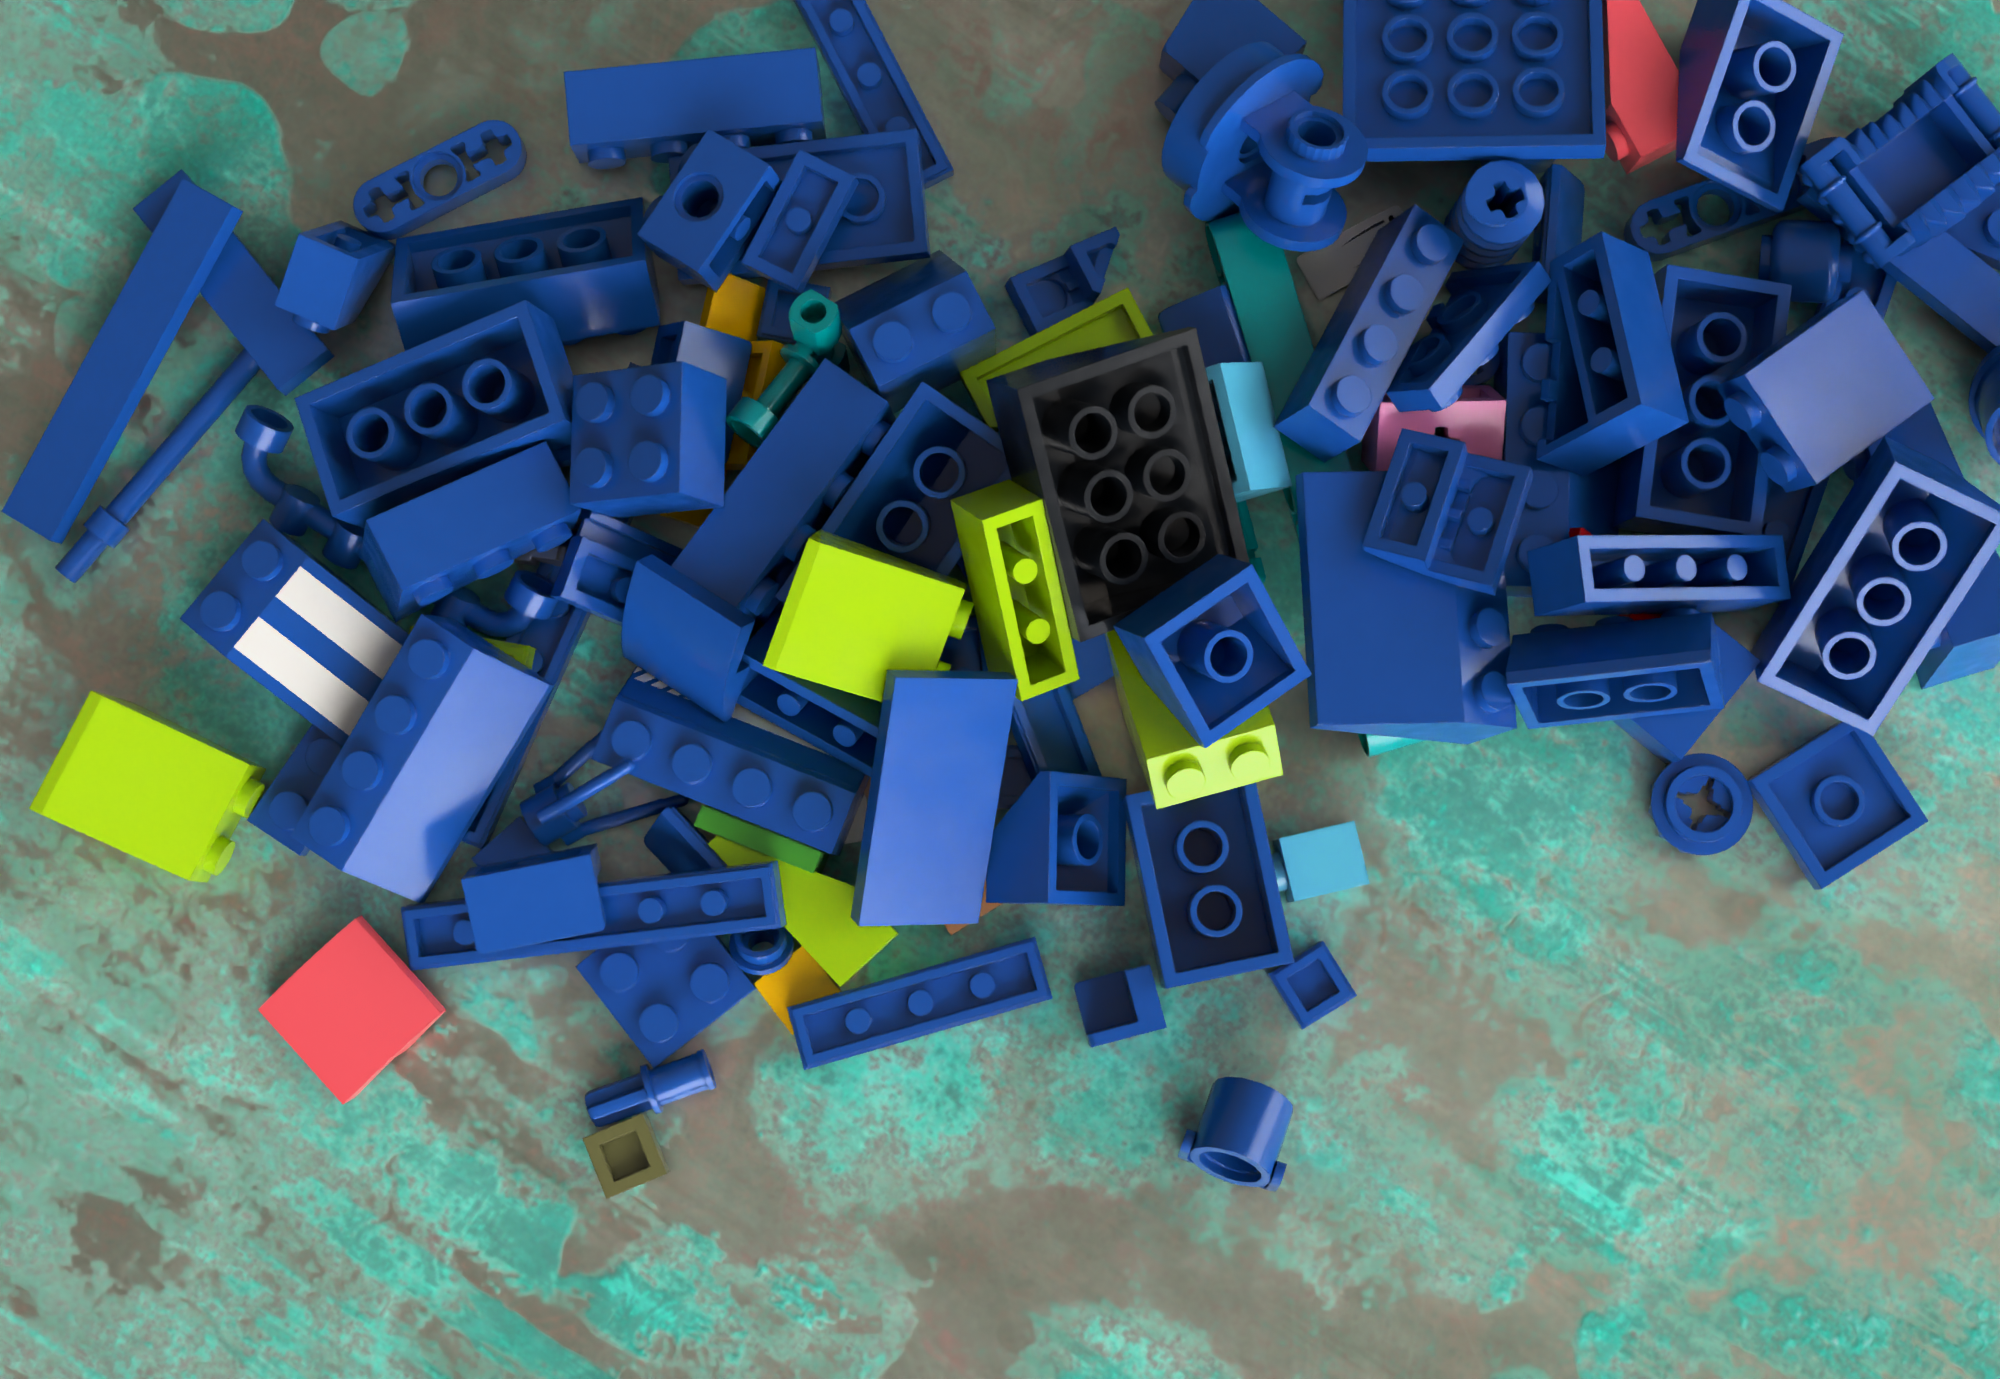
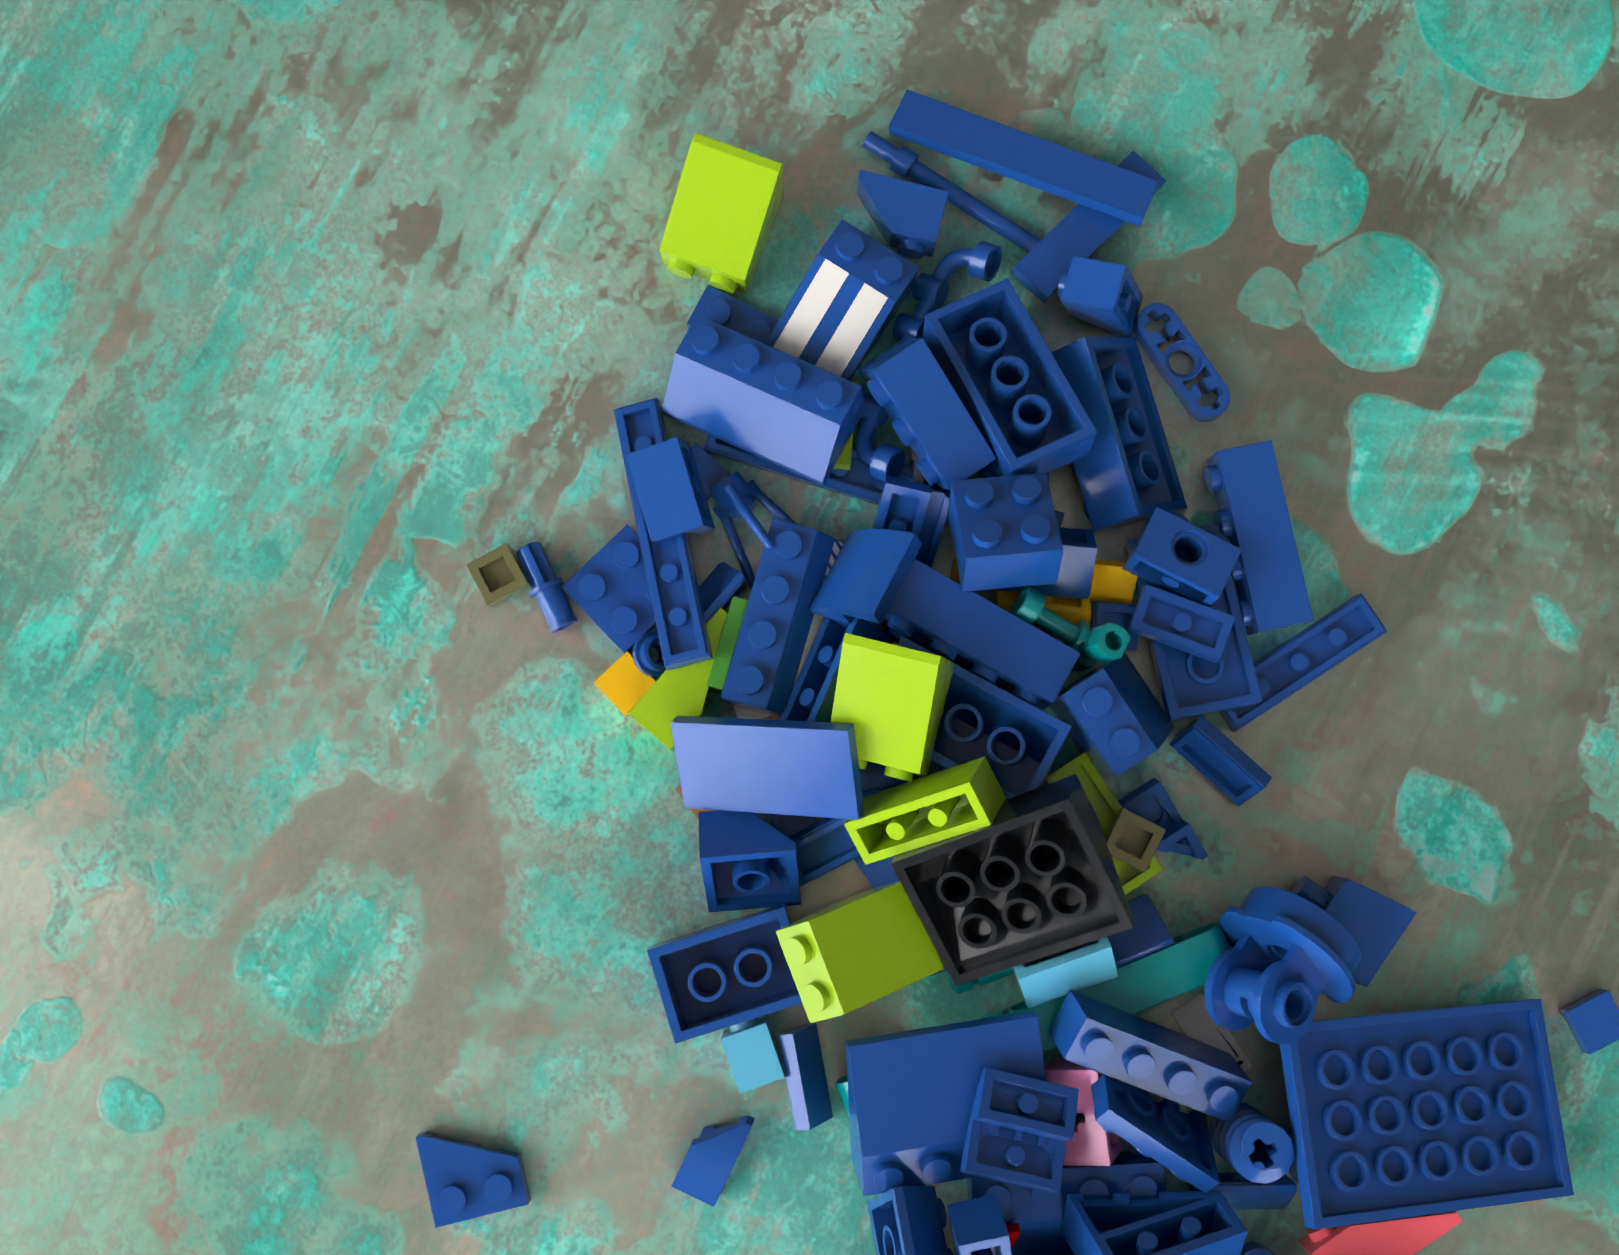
camera: 85 degrees right, 0 degrees up
coral slope [258,915,446,1105] -> none
blue tile [787,937,1053,1070] -> none
blue panel [1074,964,1167,1047] -> none
blue slope [1113,554,1312,749] -> none
blue piece [1178,1077,1293,1192] -> none
blue tile [1267,941,1357,1029] -> none
none -> blue wing [415,1132,531,1228]
none -> blue slope [671,1115,755,1207]
none -> blue tile [778,1023,833,1131]
none -> blue slope [857,170,949,259]
none -> olive plate [1105,808,1166,872]
none -> blue tile [1170,714,1272,806]

